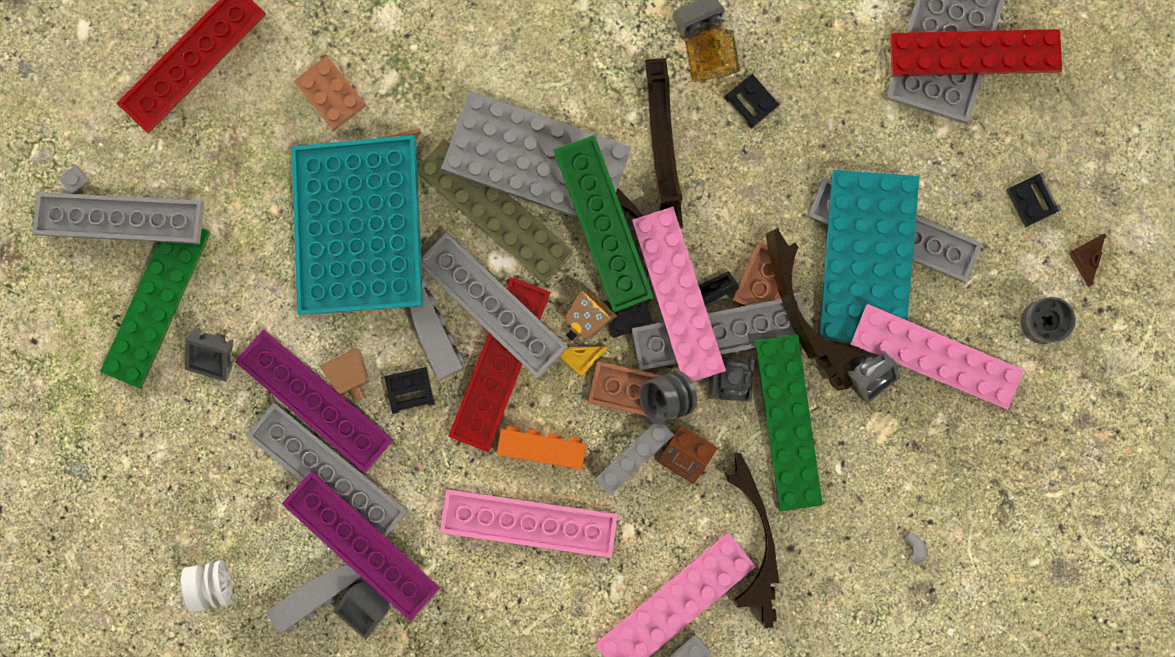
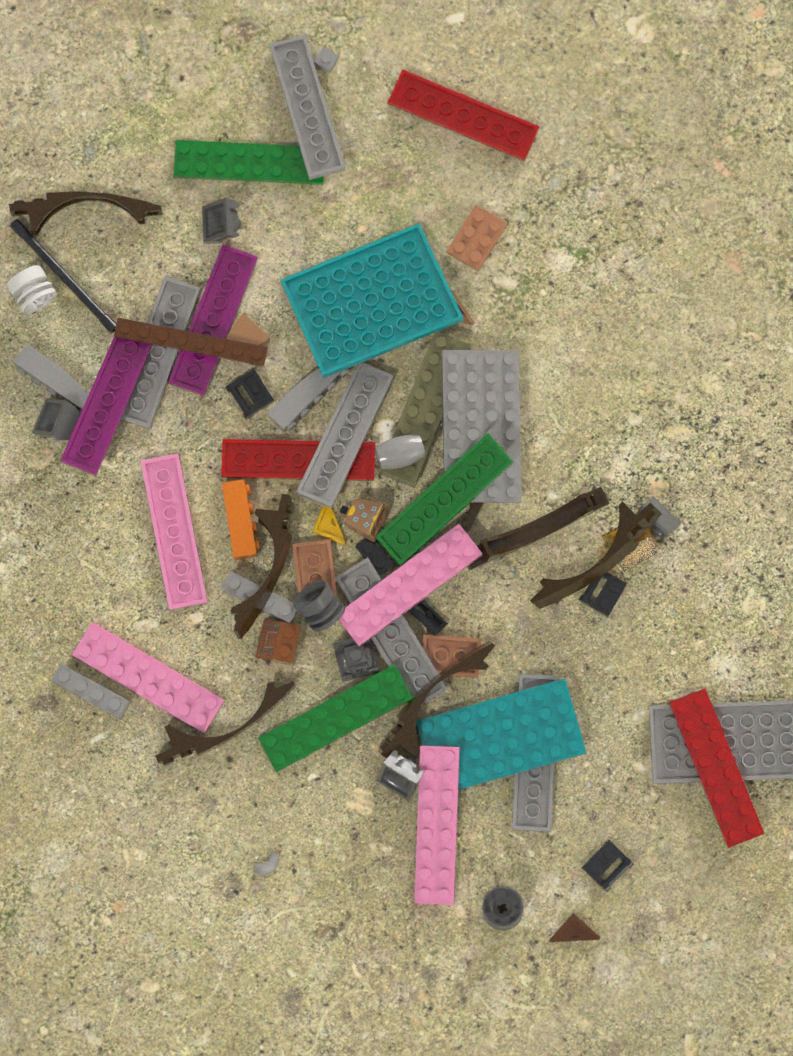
camera: 70 degrees right, 5 degrees down
none -> dark brown slope [9,191,163,236]
none -> black piece [10,219,116,334]
none -> reddish brown plate [114,318,268,367]
none -> dark brown slope [231,494,295,639]
none -> light grey piece [375,435,425,469]
none -> dark brown slope [530,501,662,609]

